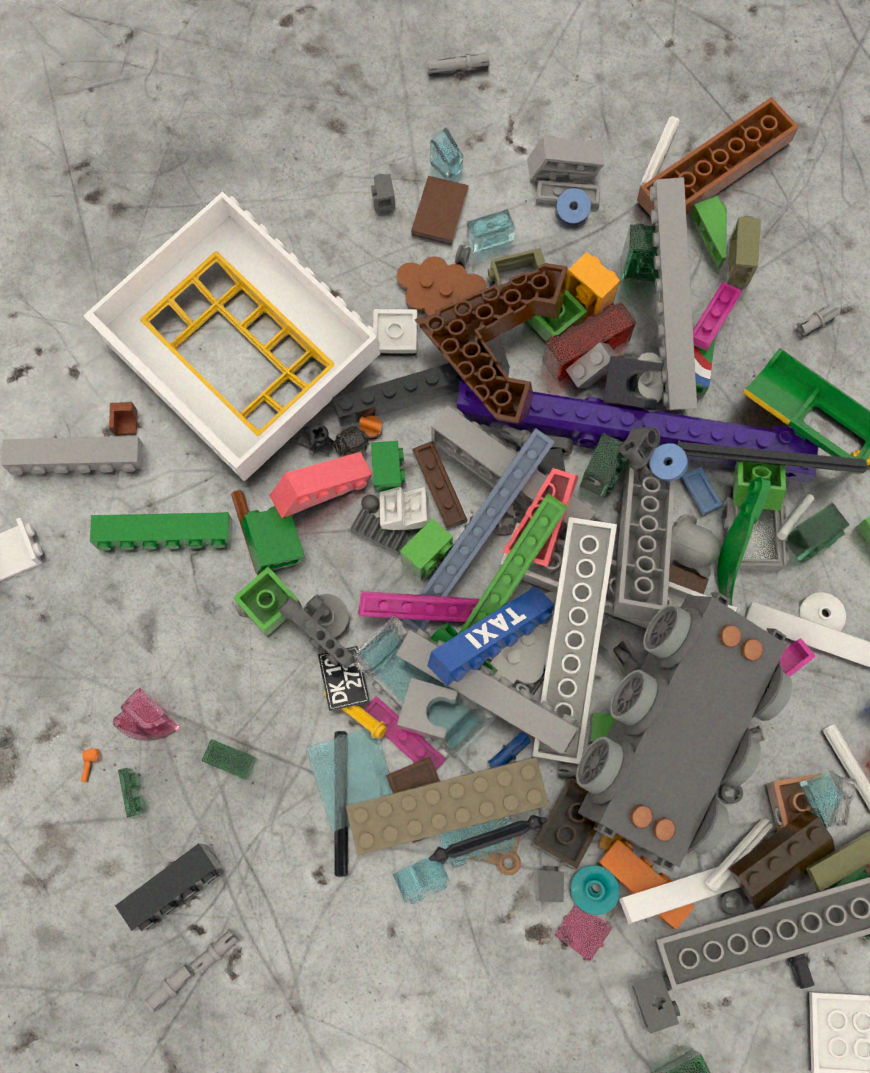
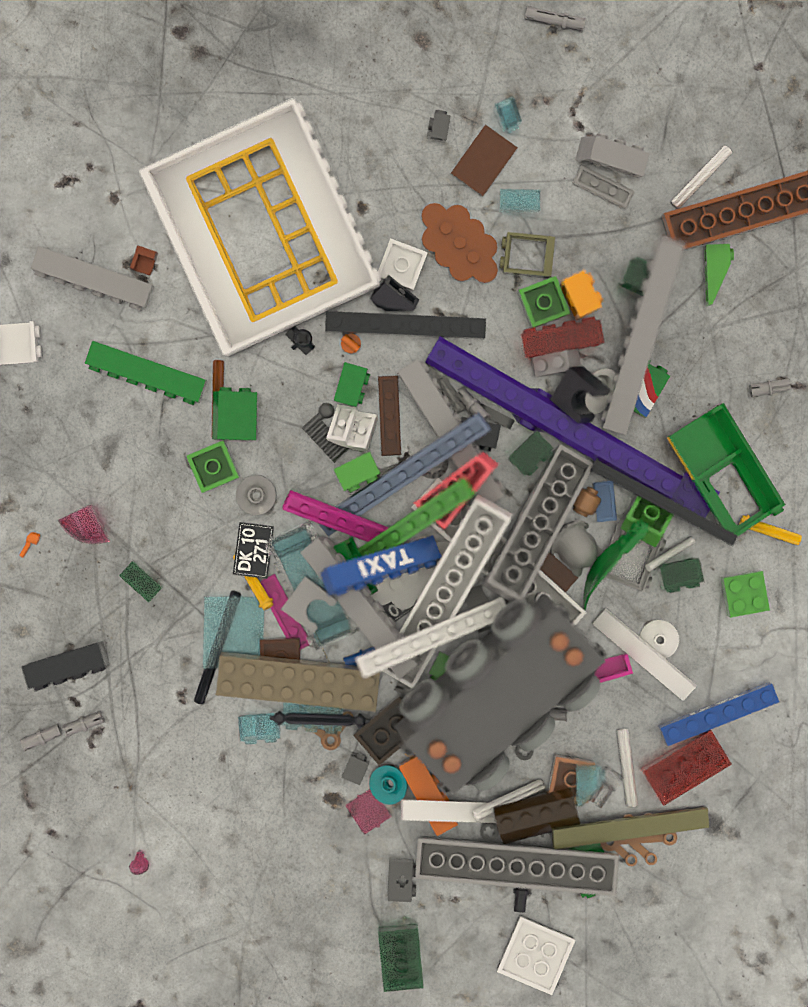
camera: 20 degrees right, 15 degrees up
clear green plate [118,768,144,819] -> none
coral wedge [269,452,373,519] -> none
dark grey piece [278,594,355,668] -> none
clear smoke head [334,426,369,457] -> none
reddish brown wedge [414,263,568,424] -> none
dark grey bush [455,245,471,266] -> none
medium blue piece [556,188,591,224] -> none
dark grey piece [620,427,660,470] -> none
medium blue piece [650,444,688,482] -> none
dark pink tile [693,282,742,351] -> none
olive window [727,216,761,286] -> none
none -> white plate [355,597,506,678]
none -> black slope [370,275,419,311]
none -> medium nougat head [573,486,601,517]

